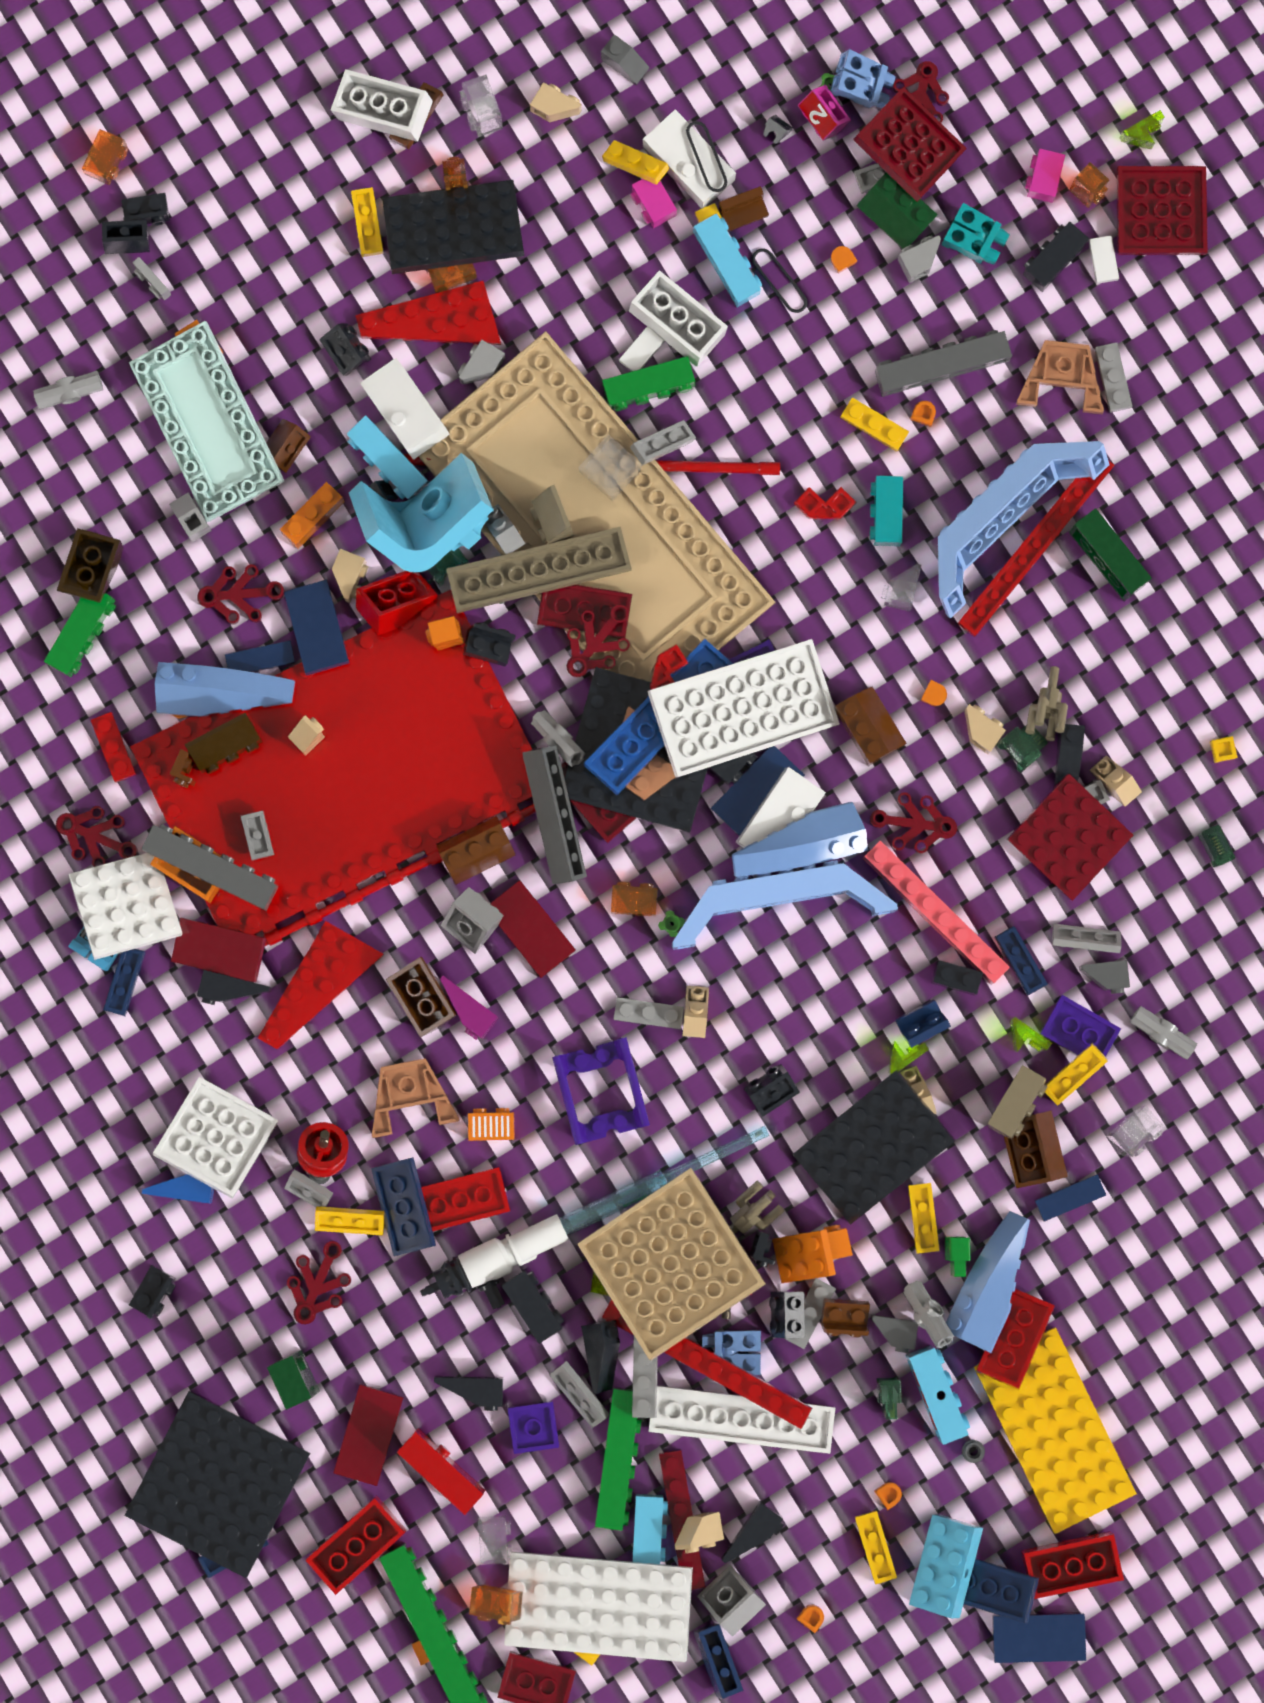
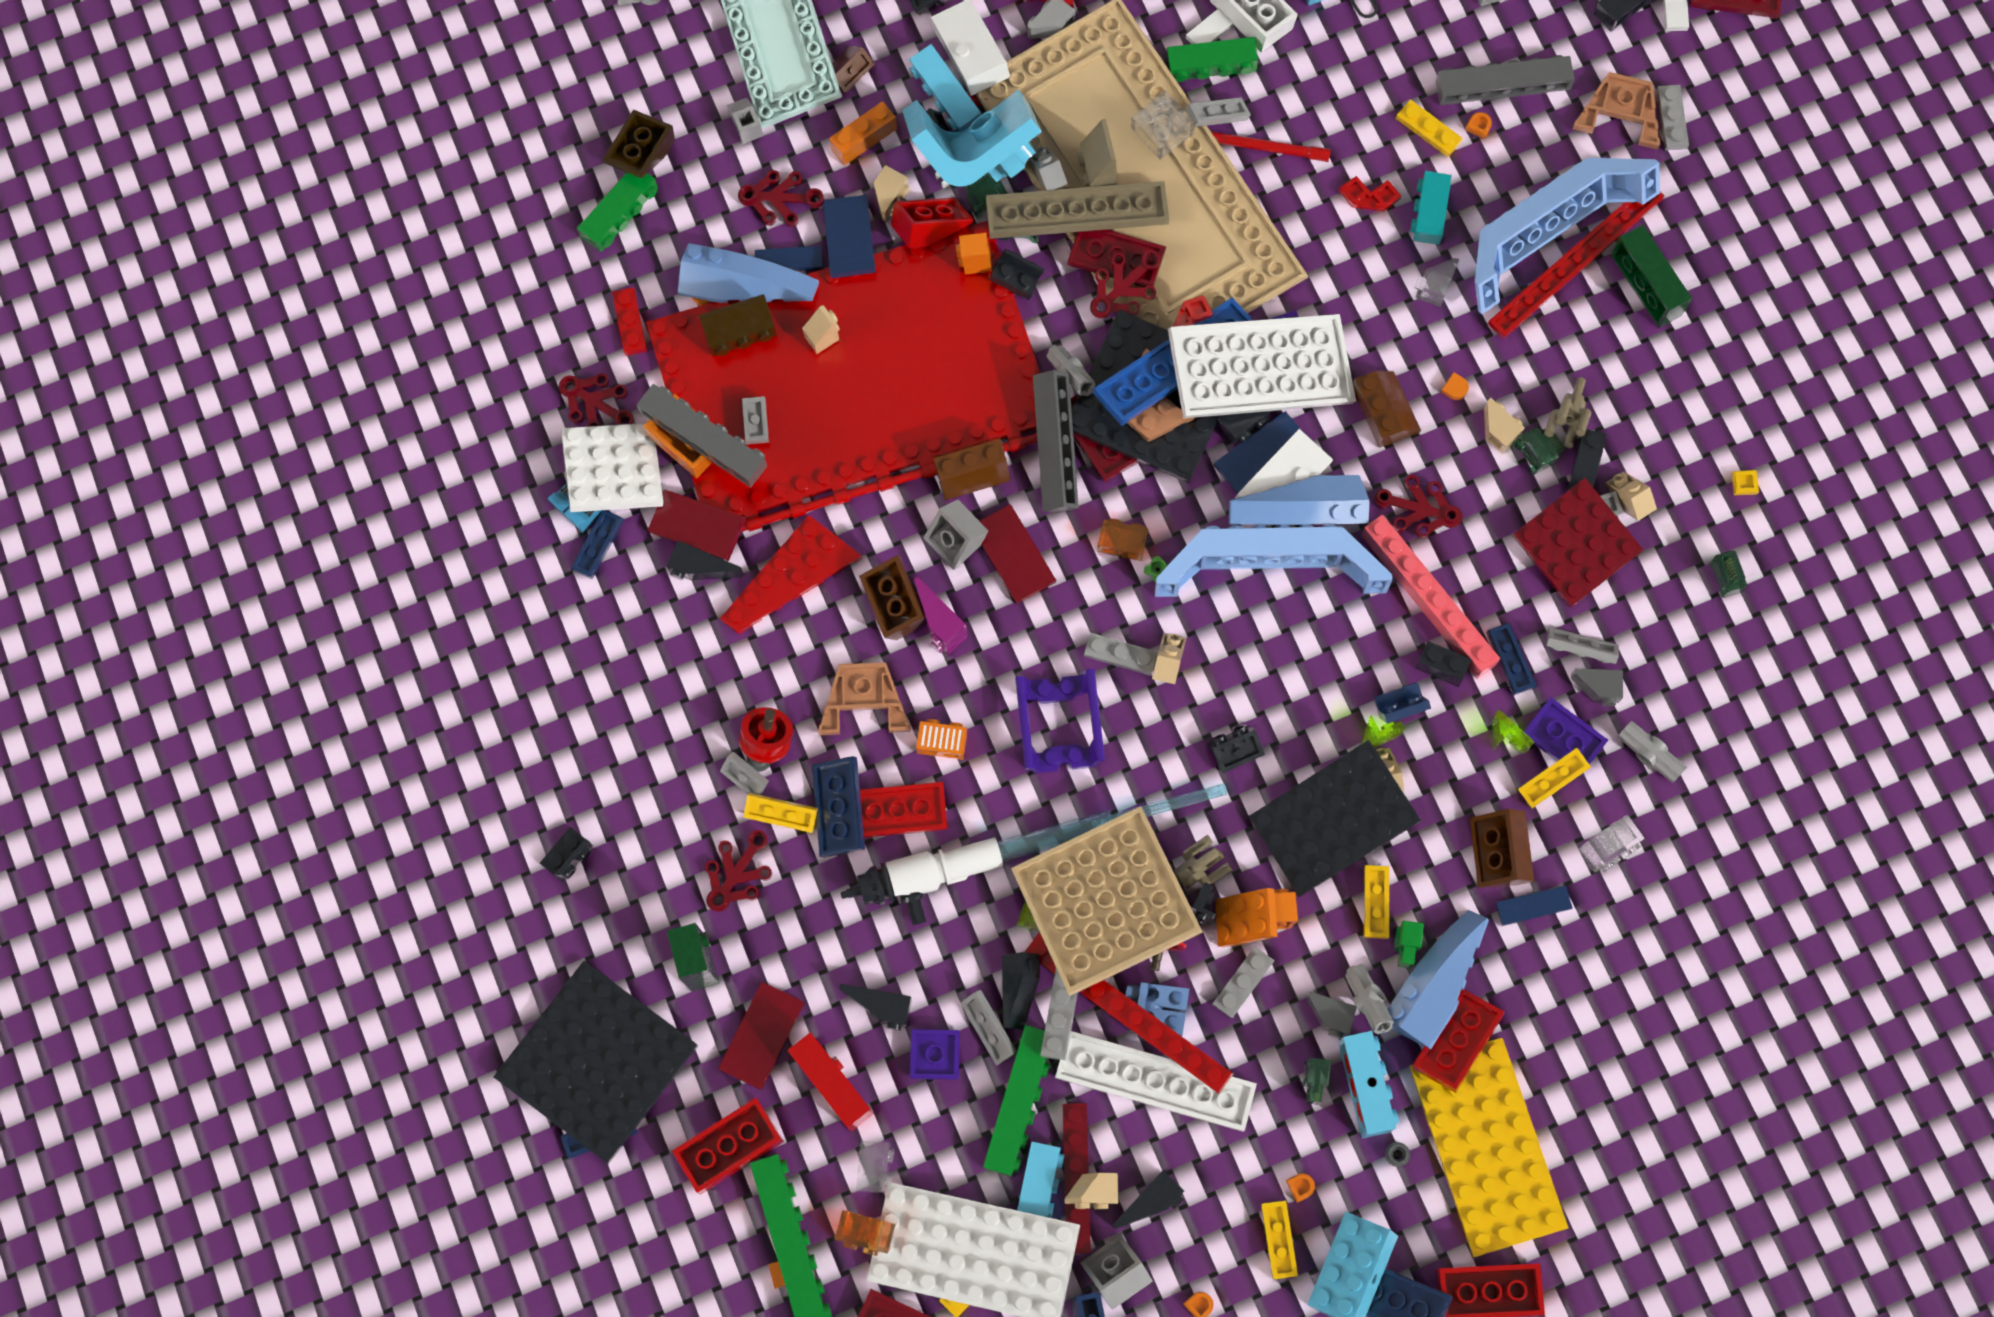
camera: 15 degrees right, 10 degrees down
blue slope [142,1174,214,1203] -> none
white plate [153,1077,278,1199] -> none
reddish brown bracket [170,749,196,788] -> none
black brick [502,1269,564,1344] -> none
black bracket [769,1291,805,1339] -> none
reddish brown bracket [820,1298,870,1337] -> none
dark tan slope [987,1065,1048,1140] -> none

